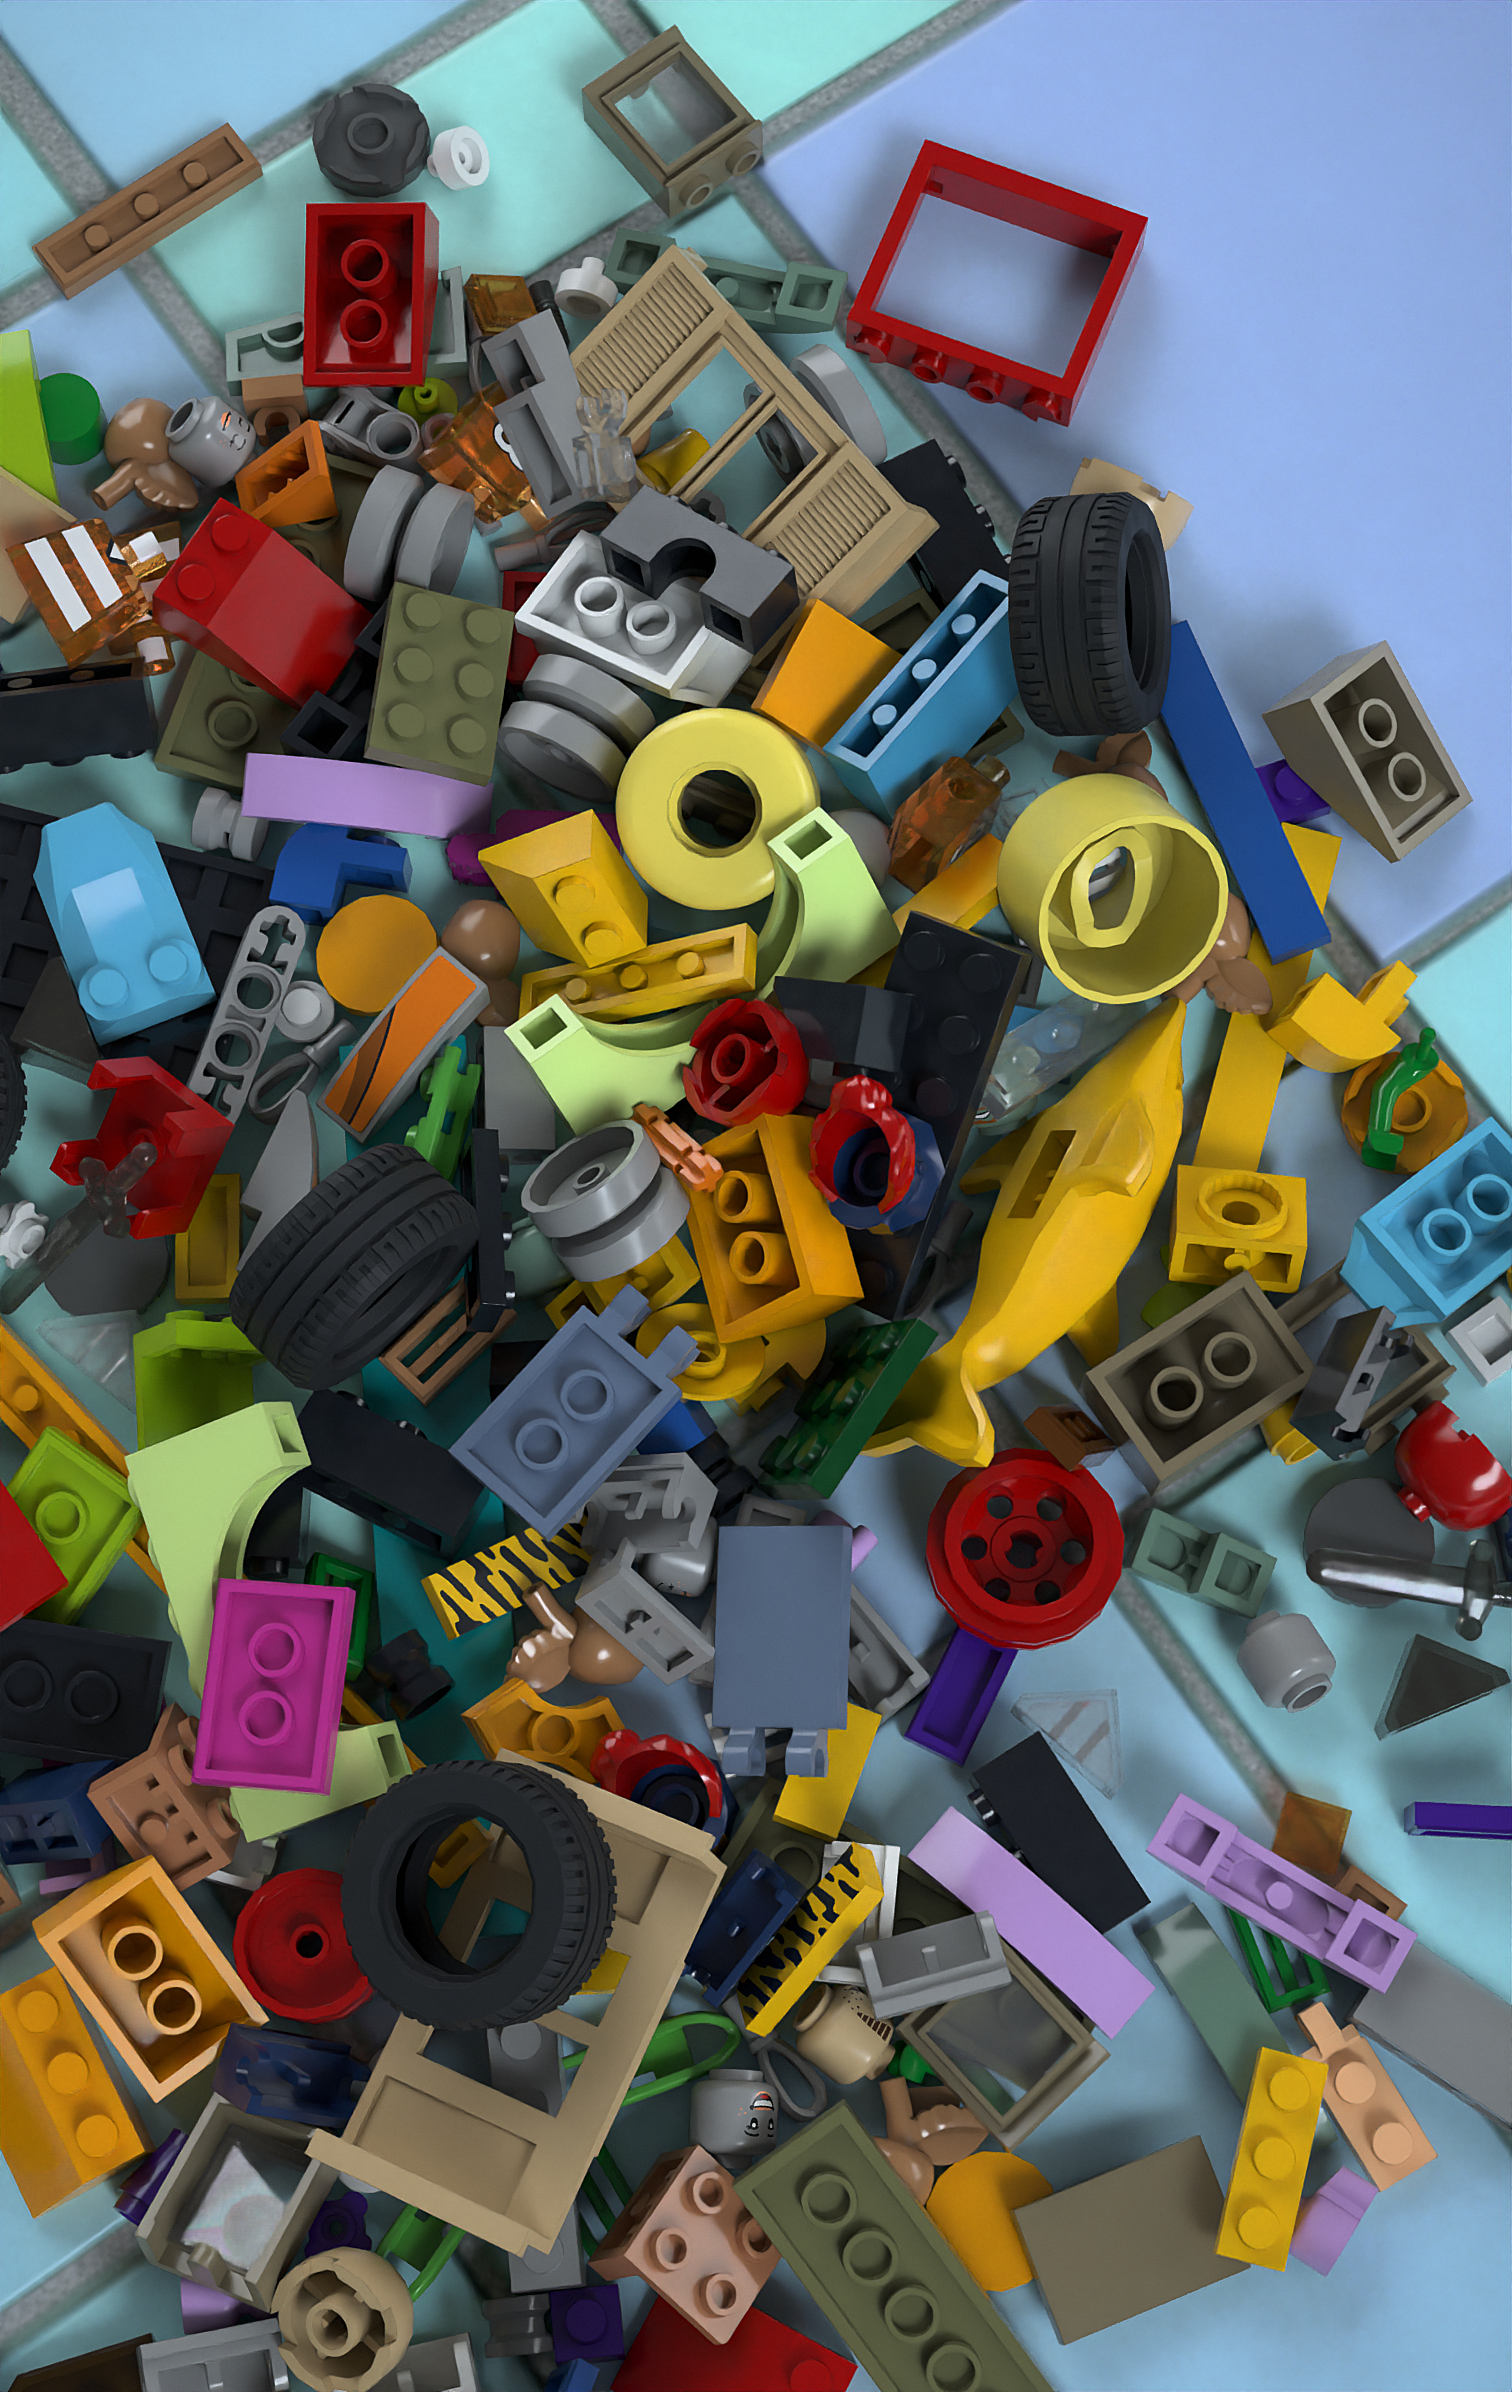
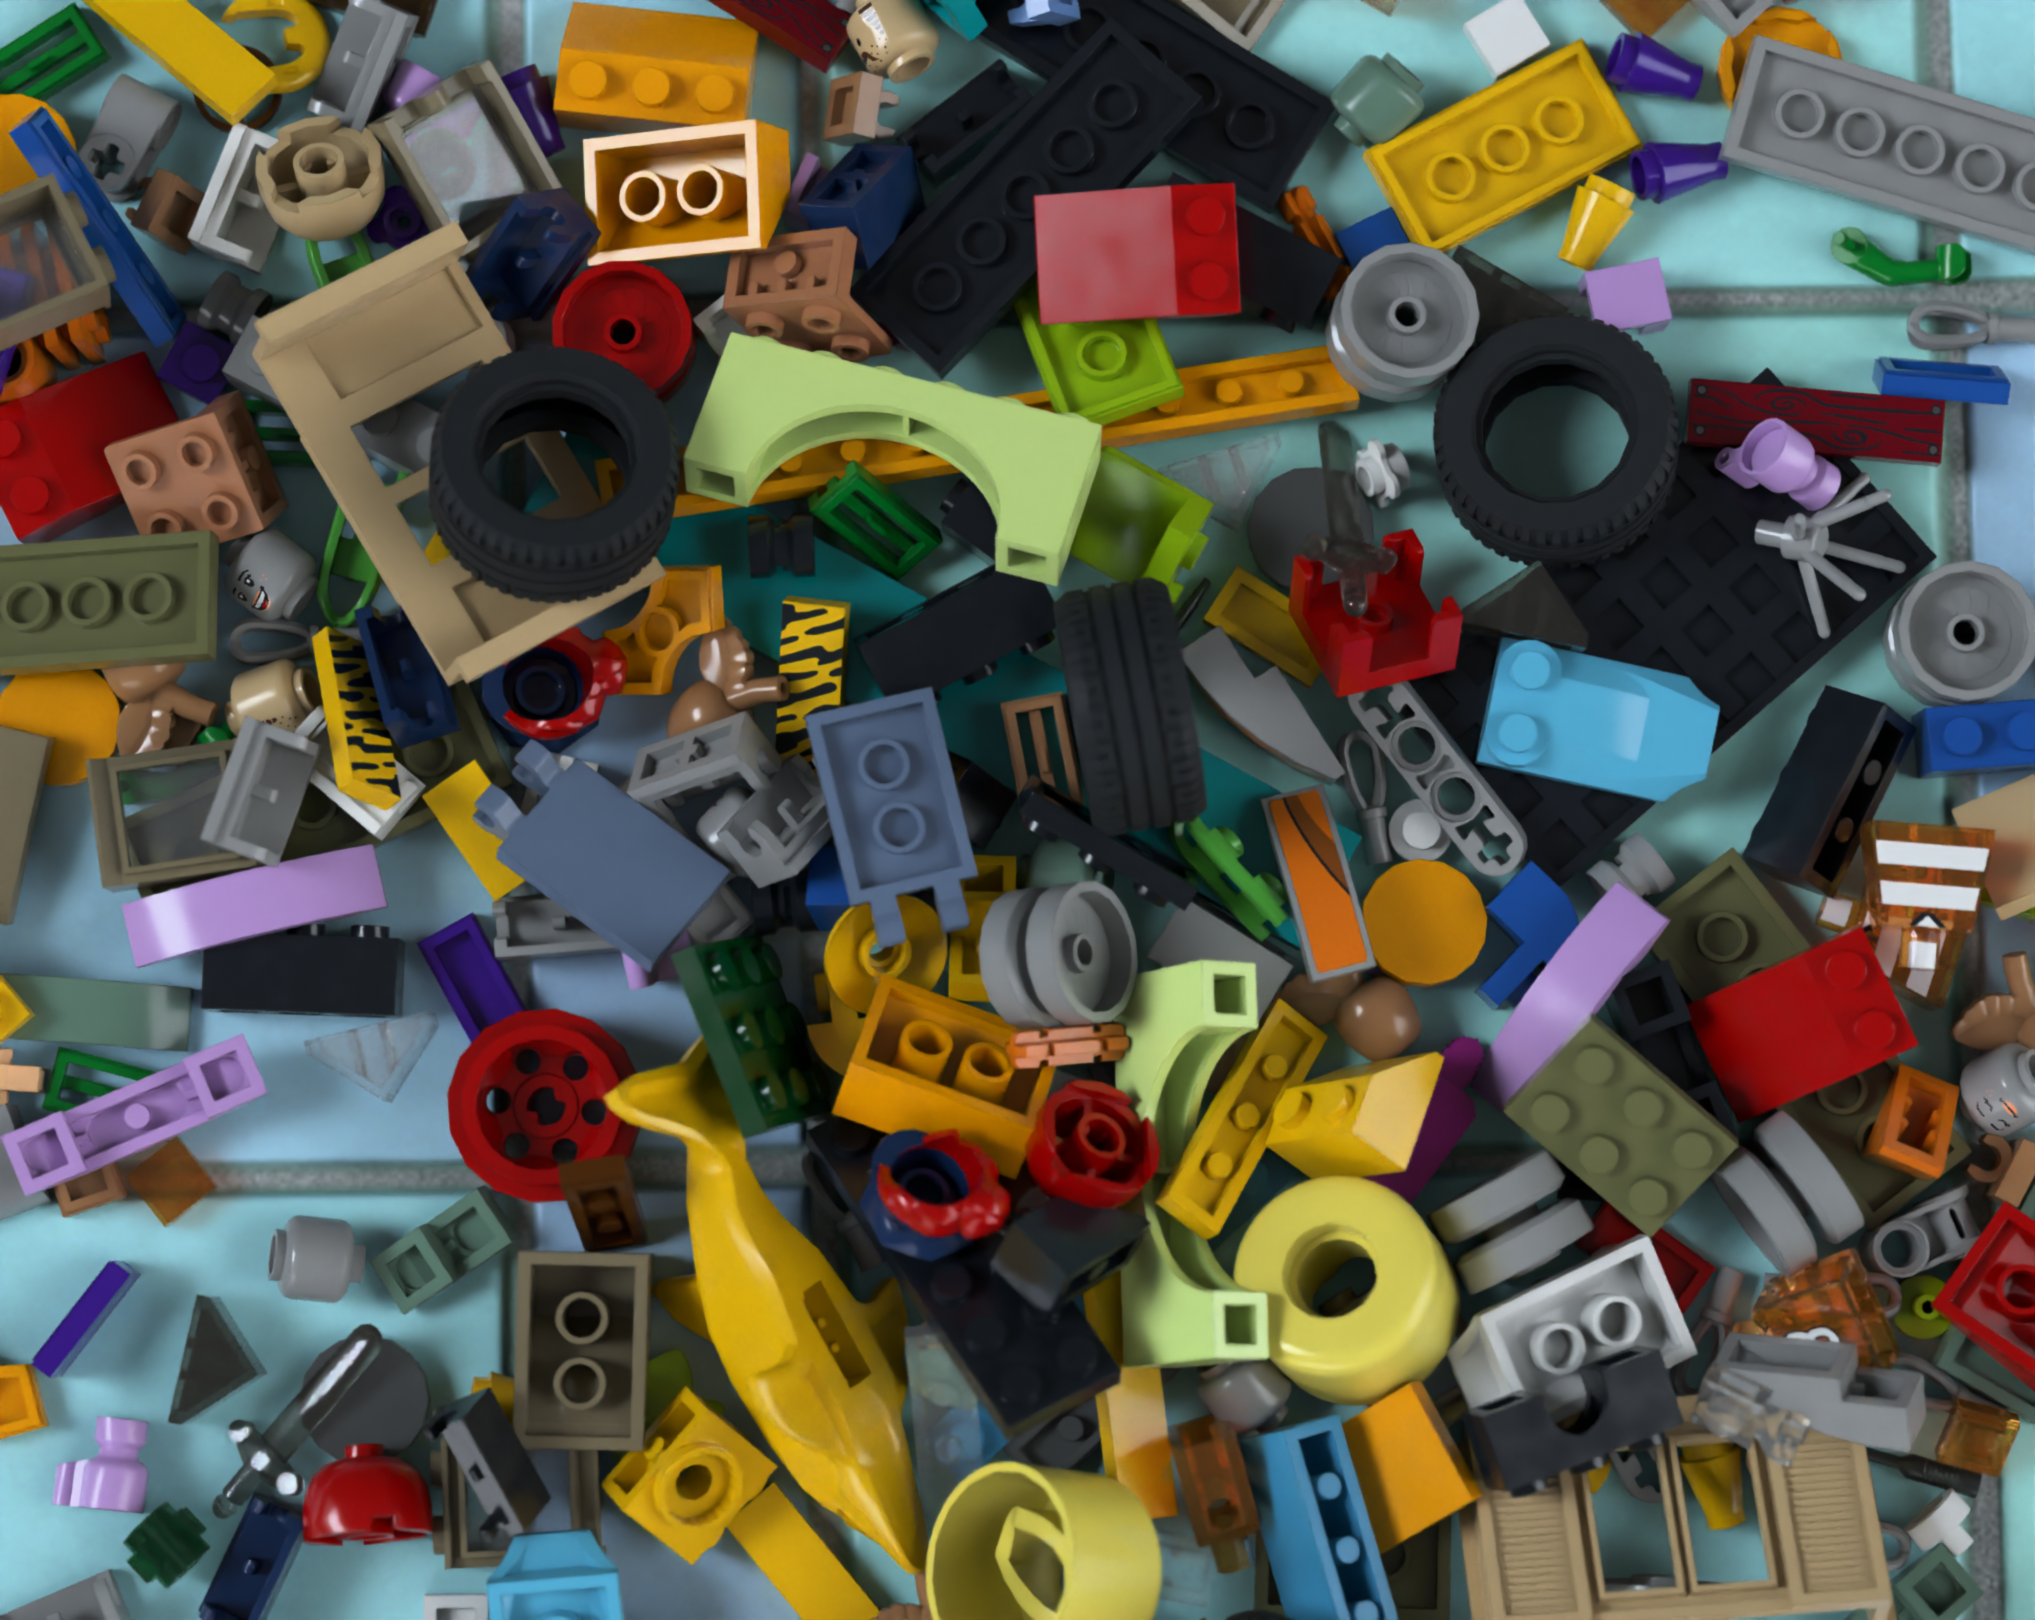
camera: 120 degrees right, 10 degrees up
dark pink tile [191,1578,356,1796] -> none

